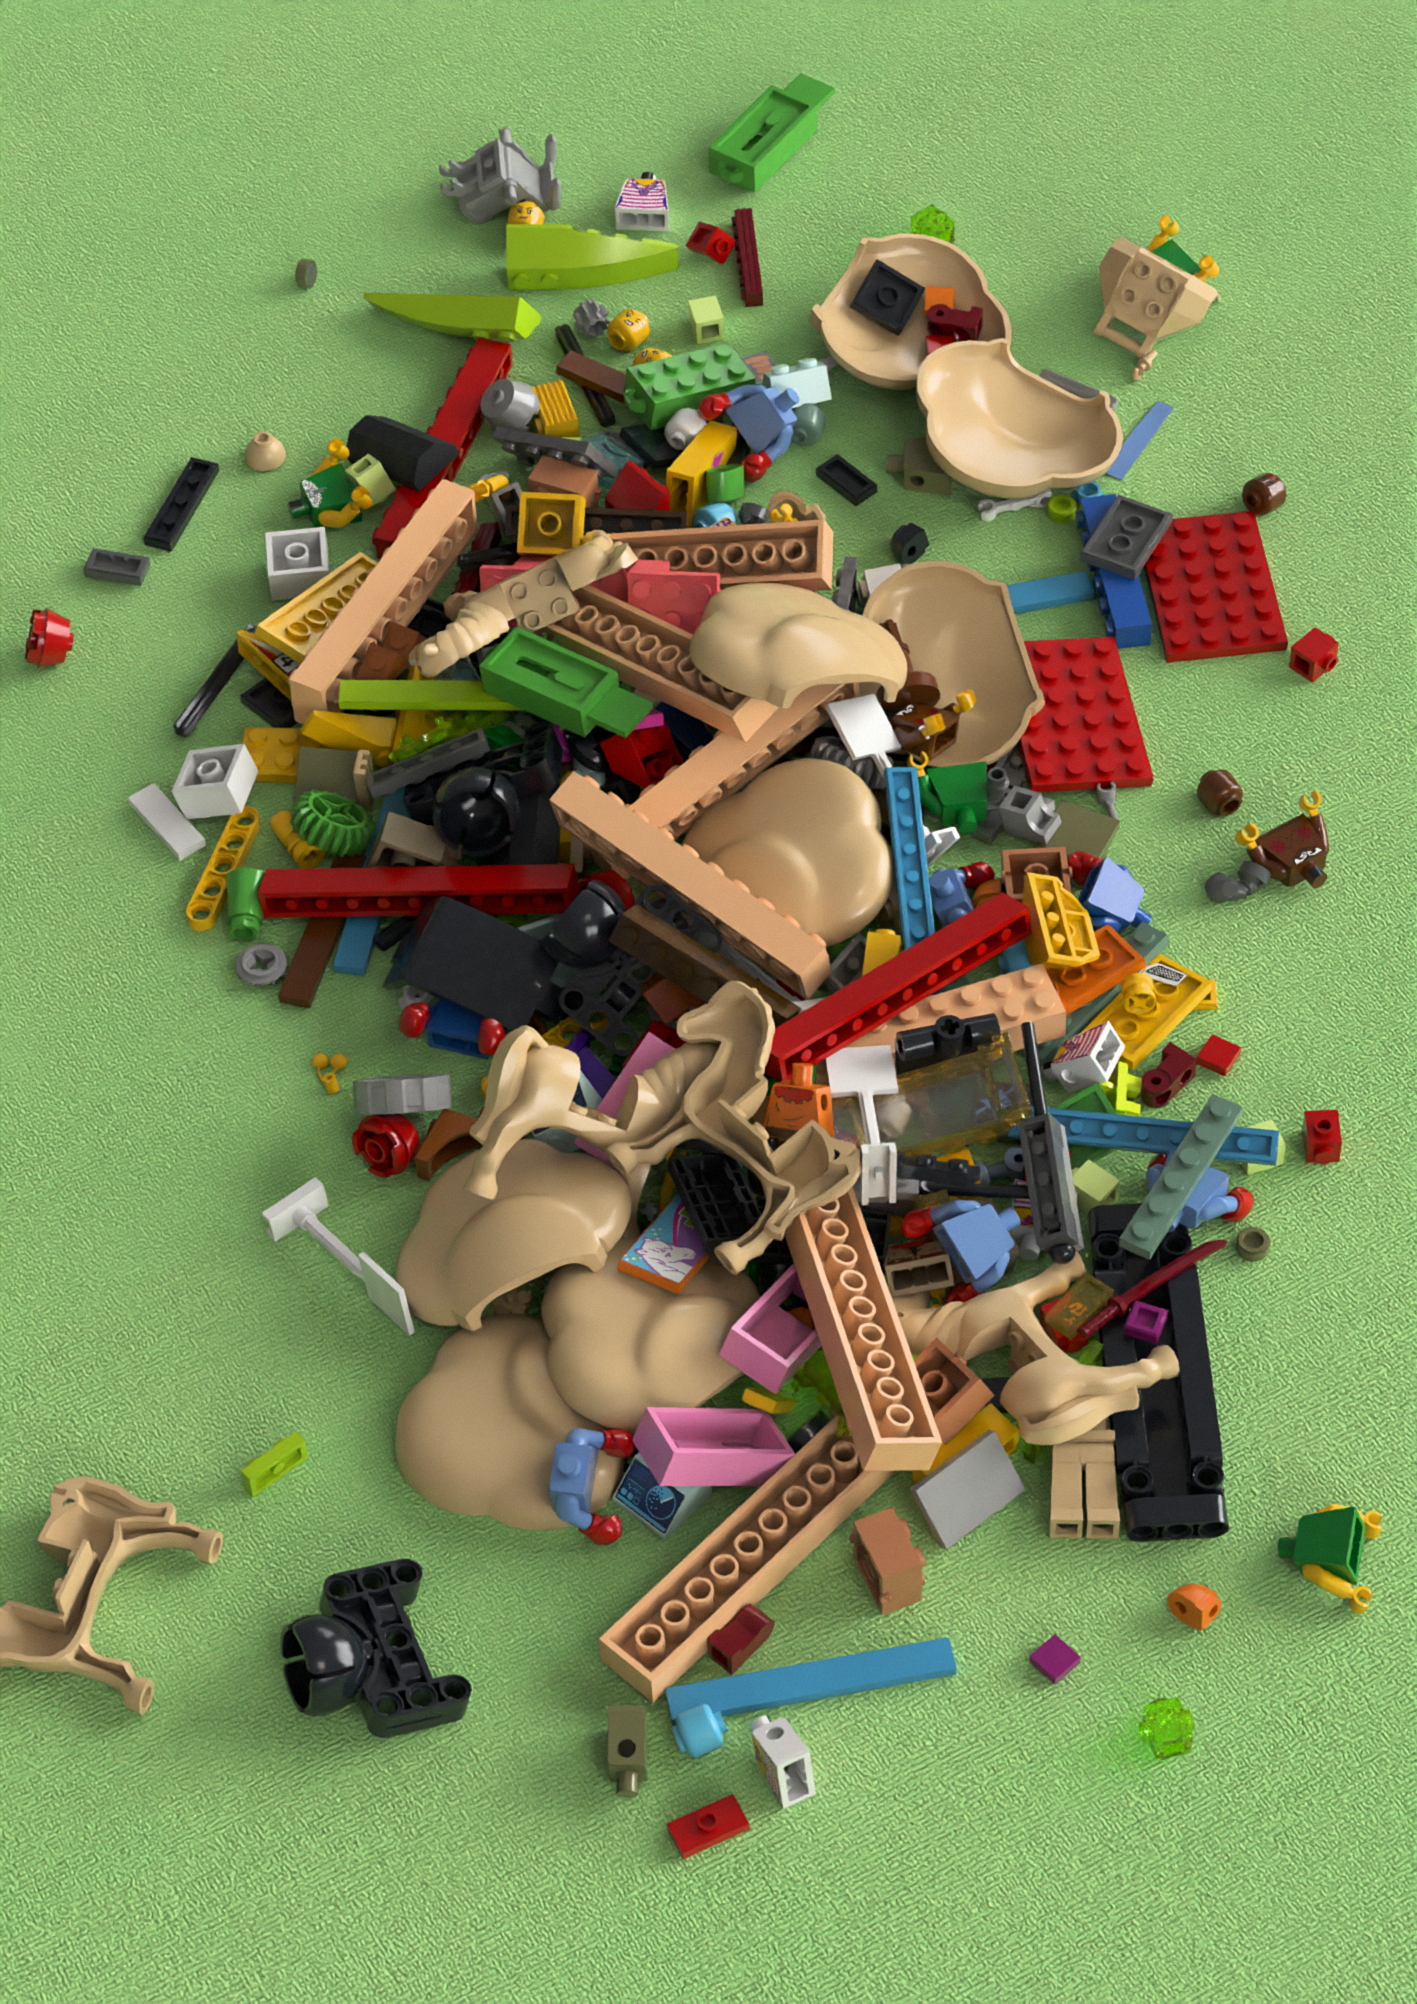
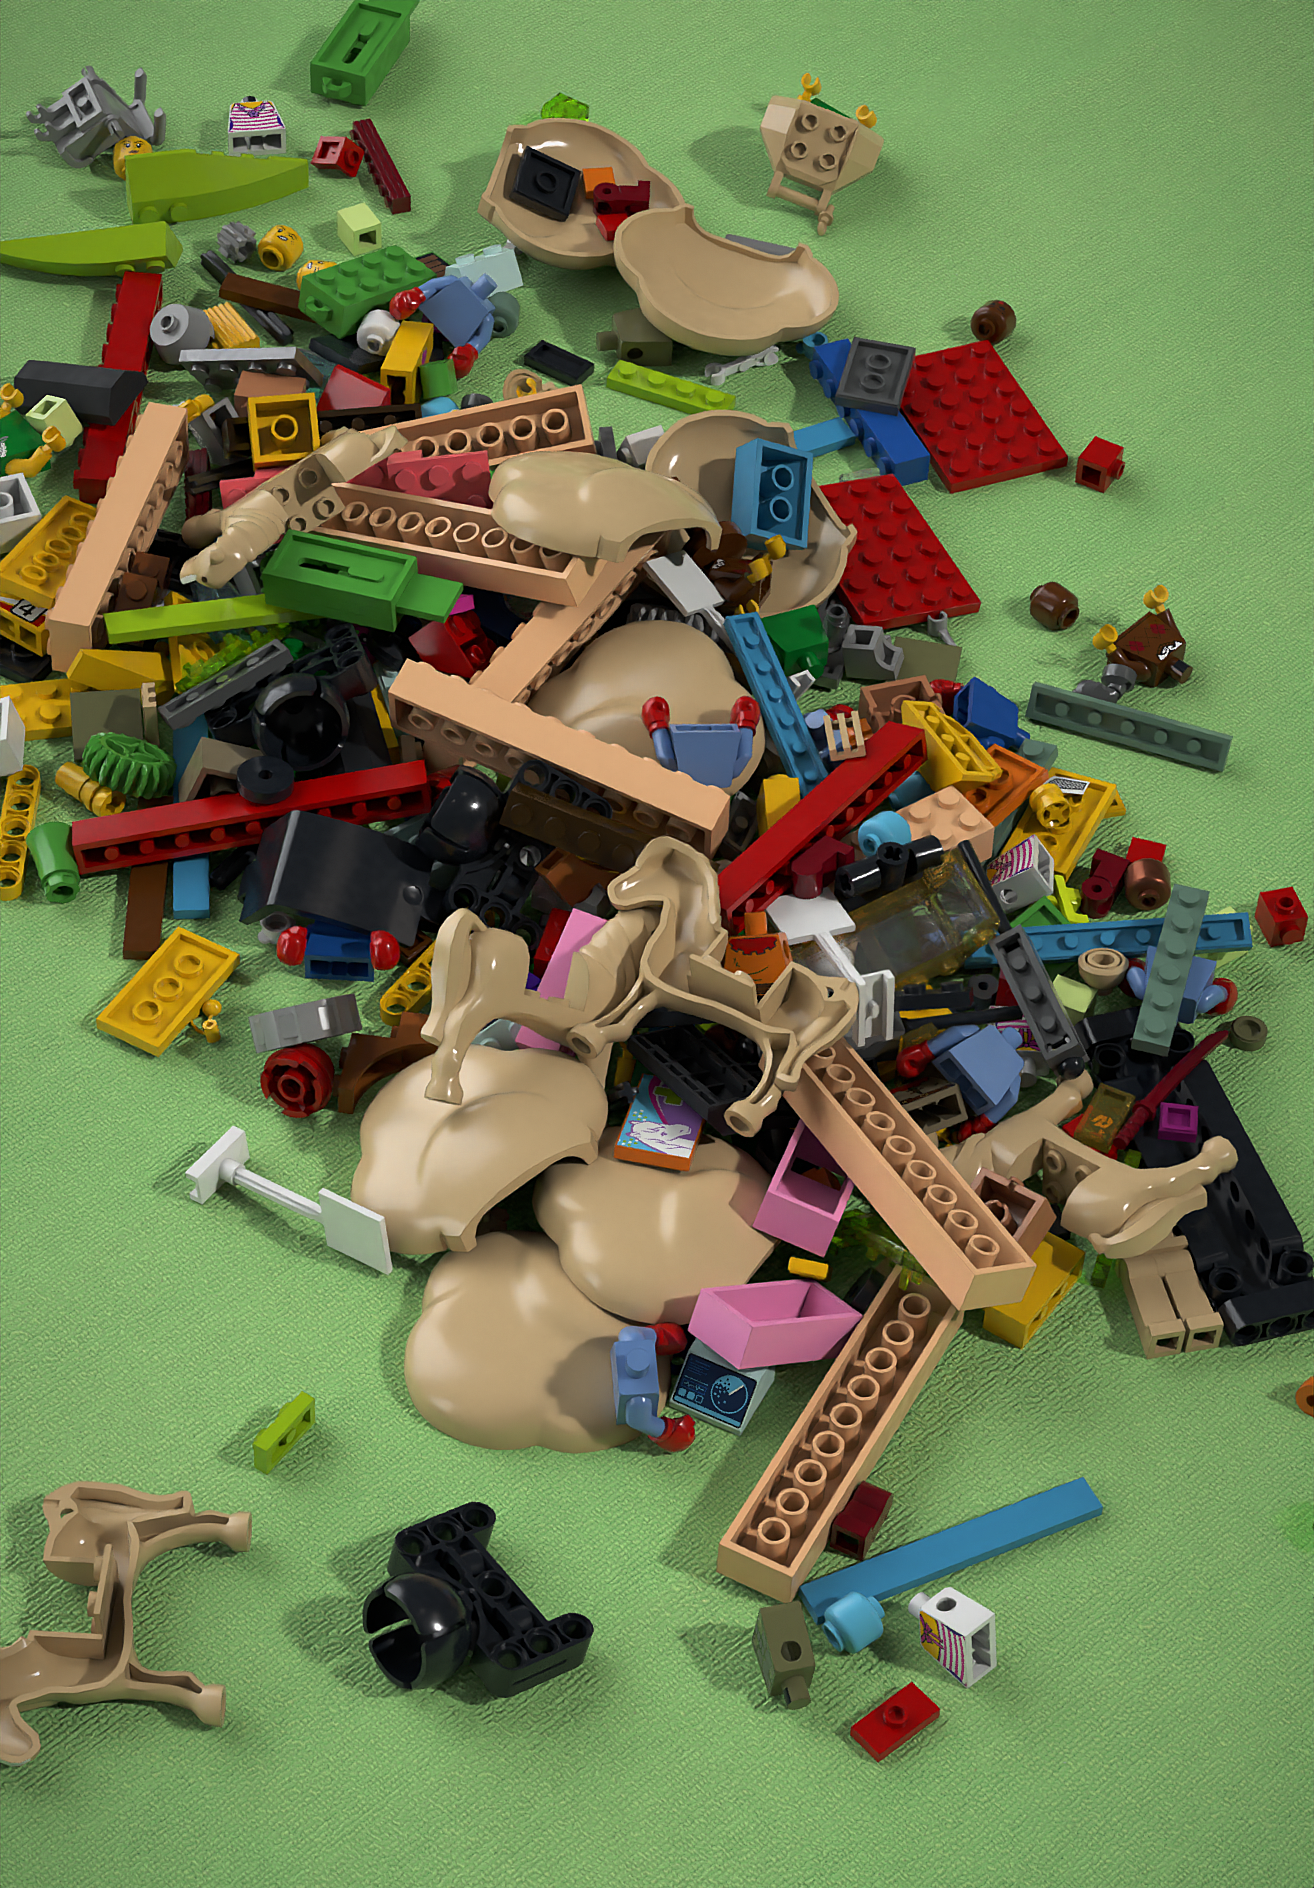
camera: 20 degrees left, 5 degrees down
light grey gear [236,943,288,988] -> none
nougat brick [849,1507,926,1615] -> none
black piece [890,523,929,565] -> none
light grey tile [909,1430,1026,1549] -> none
magenta tile [1029,1634,1081,1685] -> none
lime tile [1047,495,1077,523] -> none
medium blue sticker [1106,401,1173,480] -> none
none -> yellow plate [96,926,240,1057]
none -> black piece [237,756,294,804]
none -> lime plate [606,360,736,415]
none -> medium blue torso [641,696,761,788]
none -> dark azure slope [731,438,814,550]
none -> dark red leg [791,835,855,899]
none -> tan tile [823,710,866,762]
none -> clear tile [839,467,880,482]
none -> medium azure head [858,811,912,857]
none -> sand green plate [1025,681,1233,772]
none -> tan brick [1078,948,1129,996]
none -> copper head [1124,858,1171,910]

